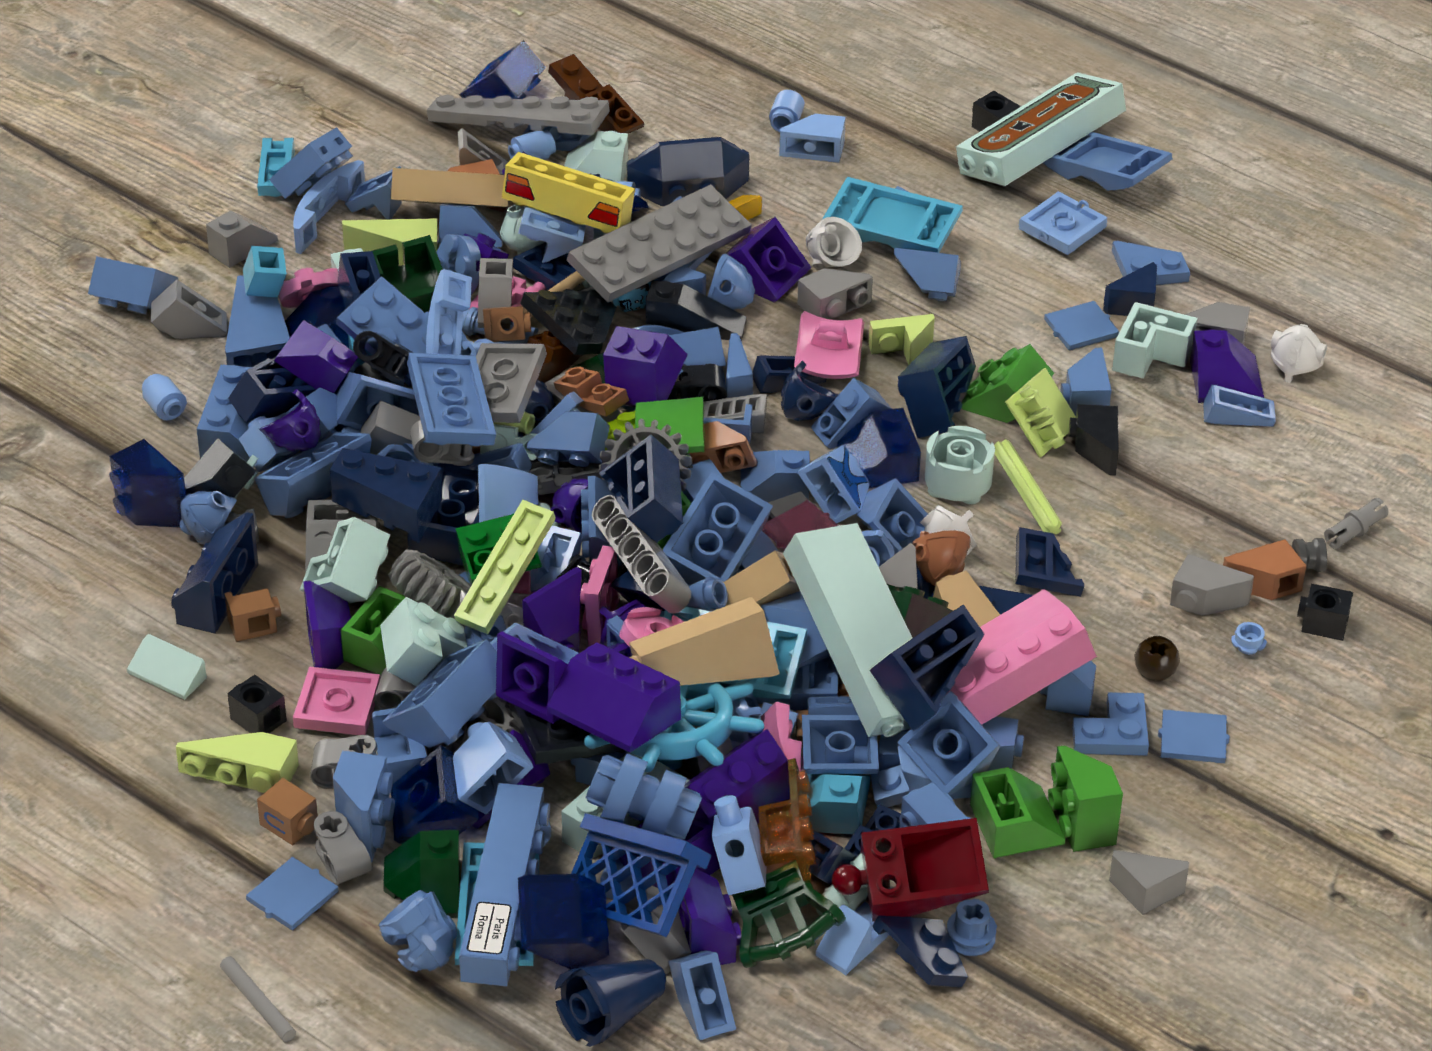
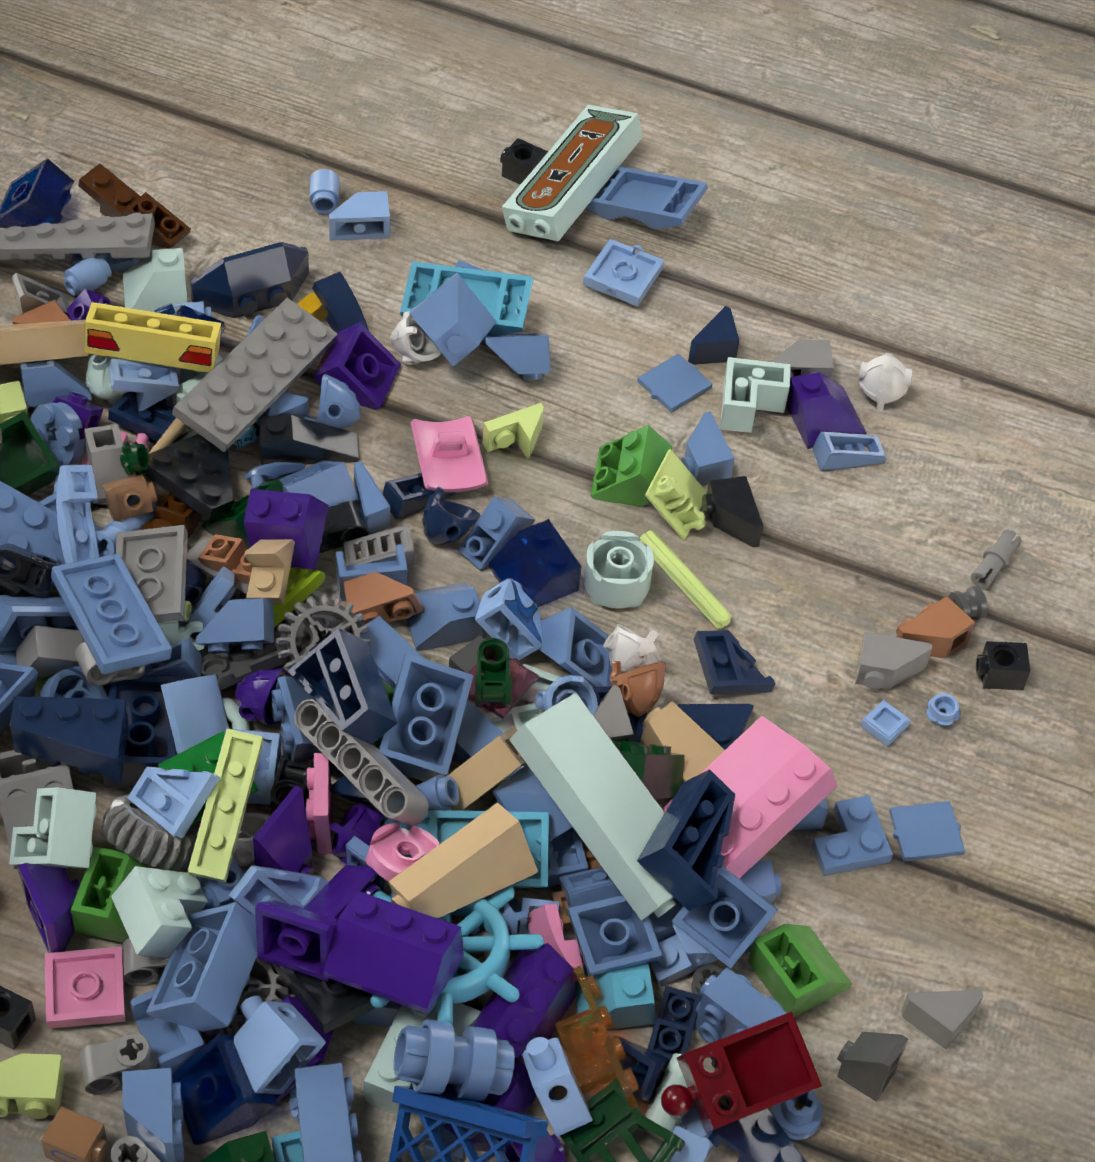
camera: 20 degrees left, 10 degrees up
bright green slope [635,397,705,453] -> none
light grey slope [797,268,873,320] -> none
dark blue wedge [898,336,976,438] -> none
bright green slope [1048,745,1123,852] -> none
medium blue wing [1112,241,1190,285] -> none
dark brown piece [1134,636,1180,681] -> none
none -> dark green plate [120,442,149,475]
none -> light blue wing [127,767,221,839]
none -> tan slope [244,539,295,604]
none -> dark blue slope [312,271,369,333]
none -> medium blue slope [409,273,497,366]
none -> dark green piece [474,638,512,707]
none -> dark grey slope [837,1031,909,1102]
none -> light blue tile [861,700,911,747]

